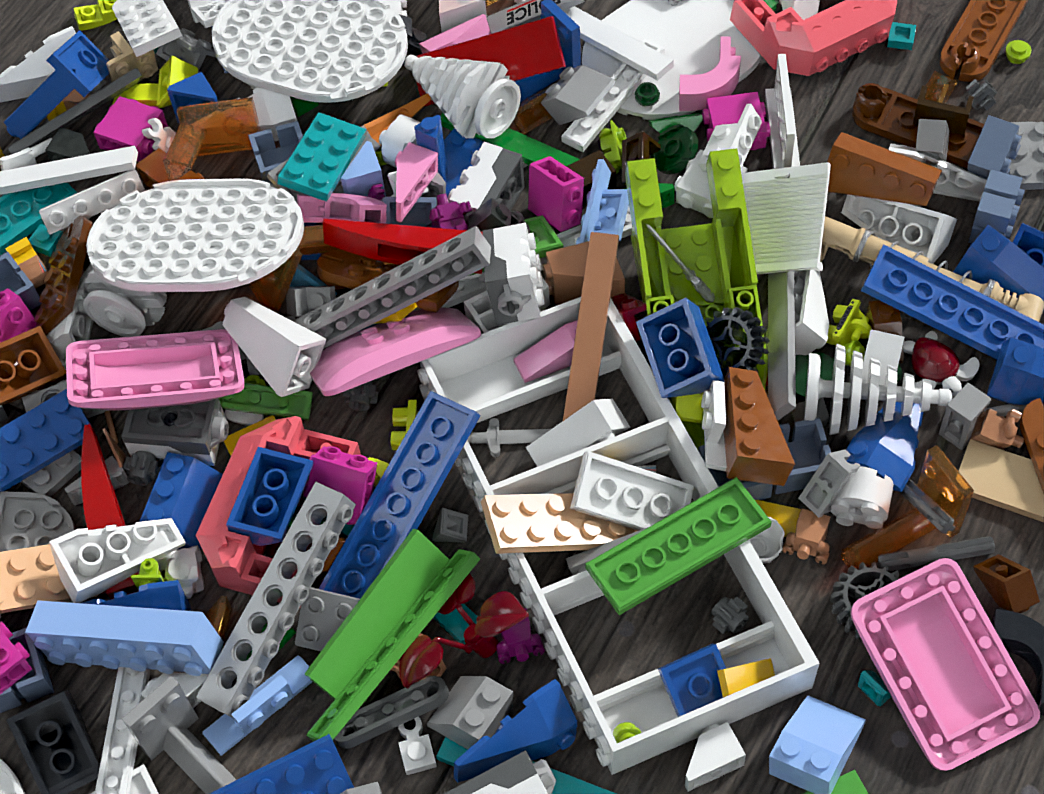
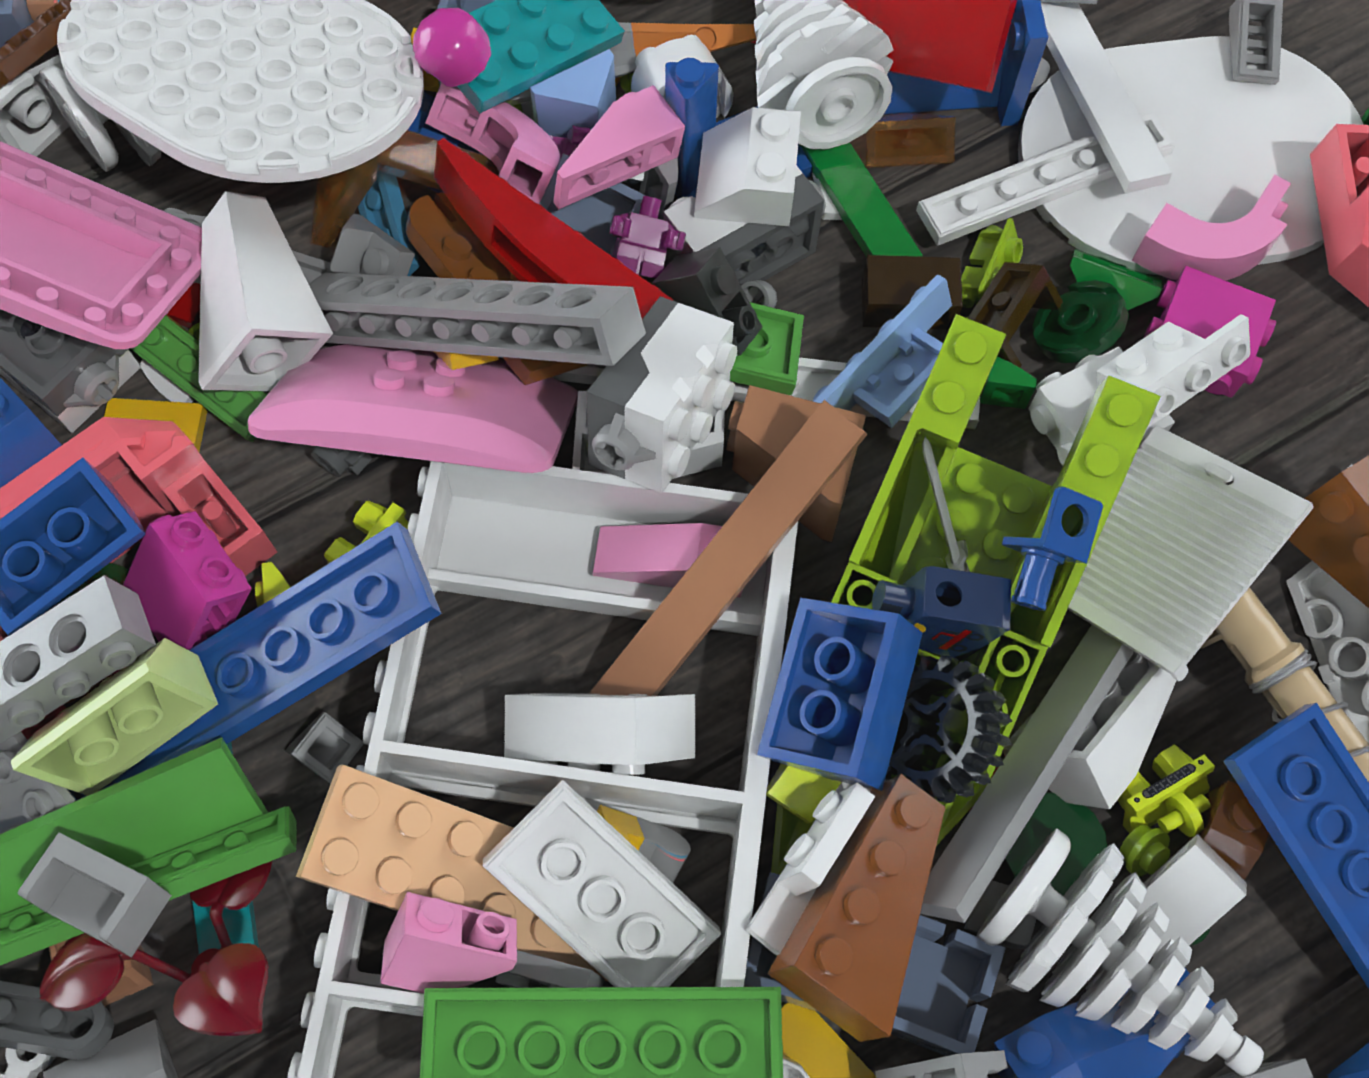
camera: 25 degrees right, 10 degrees up
light grey sword [467,418,551,457] -> none
magenta piece [497,608,545,664] -> none
dark pink brick [528,156,584,232] -> none
light grey slope [541,65,616,125] -> none
dark red bracket [611,293,647,342] -> none
dark green plate [634,82,660,106] -> none
white fence [765,54,800,169] -> none
dark red animal [903,331,980,397] -> none
none -> yellowish green slope [11,638,218,796]
none -> light grey panel [18,833,172,958]
none -> bright pink slope [381,892,517,993]
none -> dark pink hair [413,8,491,87]
none -> white slope [694,107,801,226]
none -> dark blue torso [872,566,1011,661]
none -> blue bracket [1002,487,1103,611]

